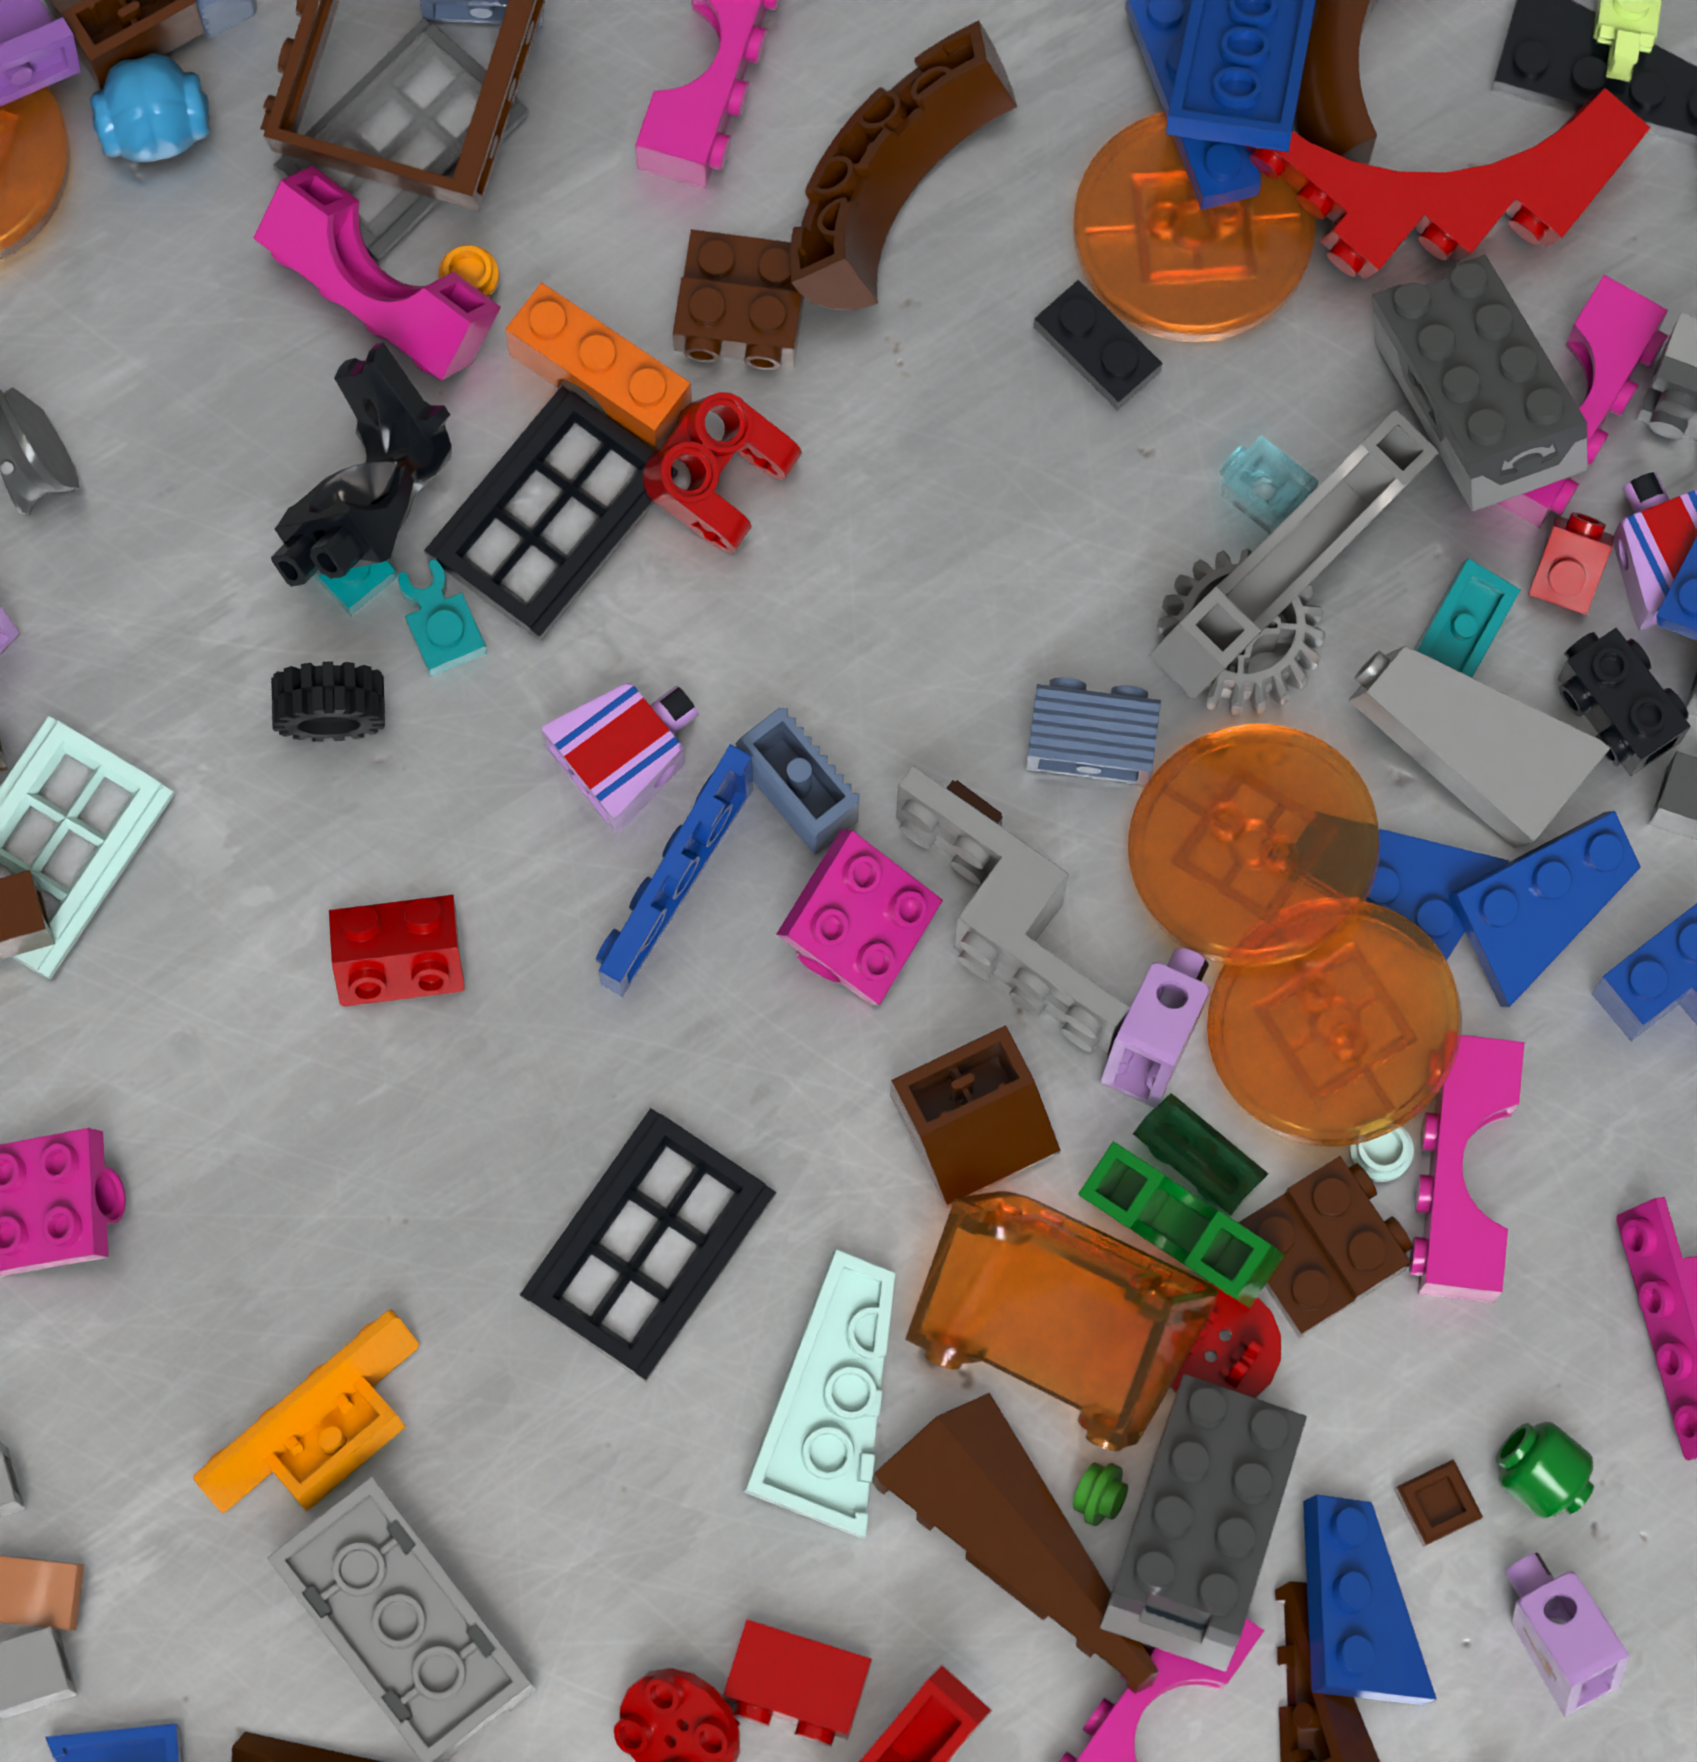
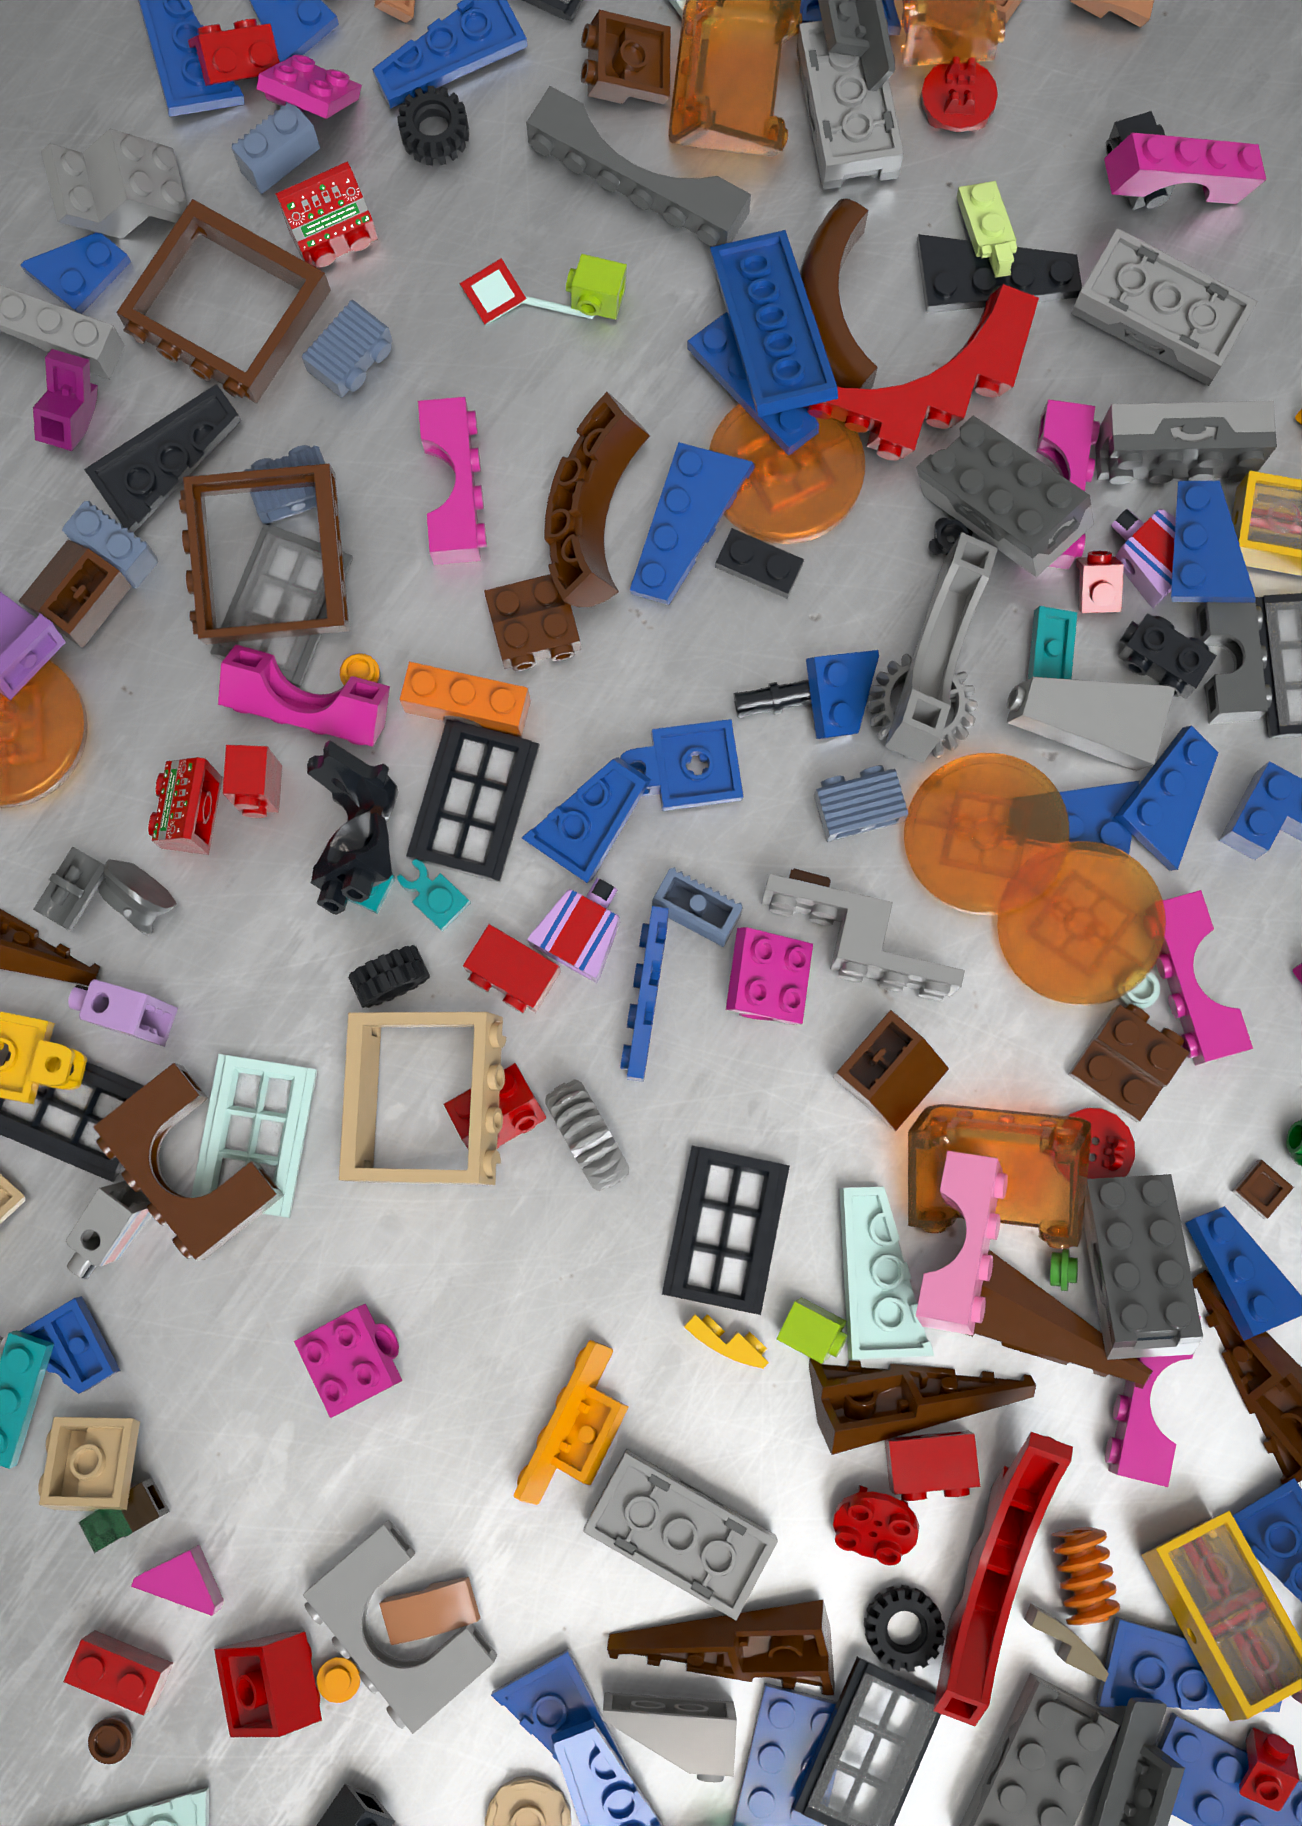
camera: 20 degrees left, 5 degrees up
dark azure hair [90,54,211,162] -> none
red piece [643,392,802,553] -> none
green arch [1078,1141,1285,1308] -> none
lavender torso [1100,948,1211,1109] -> none
clear green plate [1133,1093,1268,1216] -> none
clear light blue brick [1220,436,1318,536] -> none
none -> red slope [148,757,223,855]
none -> red brick [222,745,282,818]
none -> tan window [339,1012,507,1185]
none -> red brick [463,924,561,1014]
none -> blue wing [521,757,652,883]
none -> light grey gear [545,1079,629,1191]
none -> blue plate [620,719,744,811]
none -> blue wing [630,442,755,605]
none -> yellow slope [683,1314,769,1369]
none -> black pin [733,680,812,718]
none -> lime brick [776,1297,848,1364]
none -> blue wing [806,650,879,739]
none -> reddish brown wedge [809,1358,1036,1455]
none -> bright pink arch [916,1151,1008,1335]
none -> black plate [928,518,973,555]

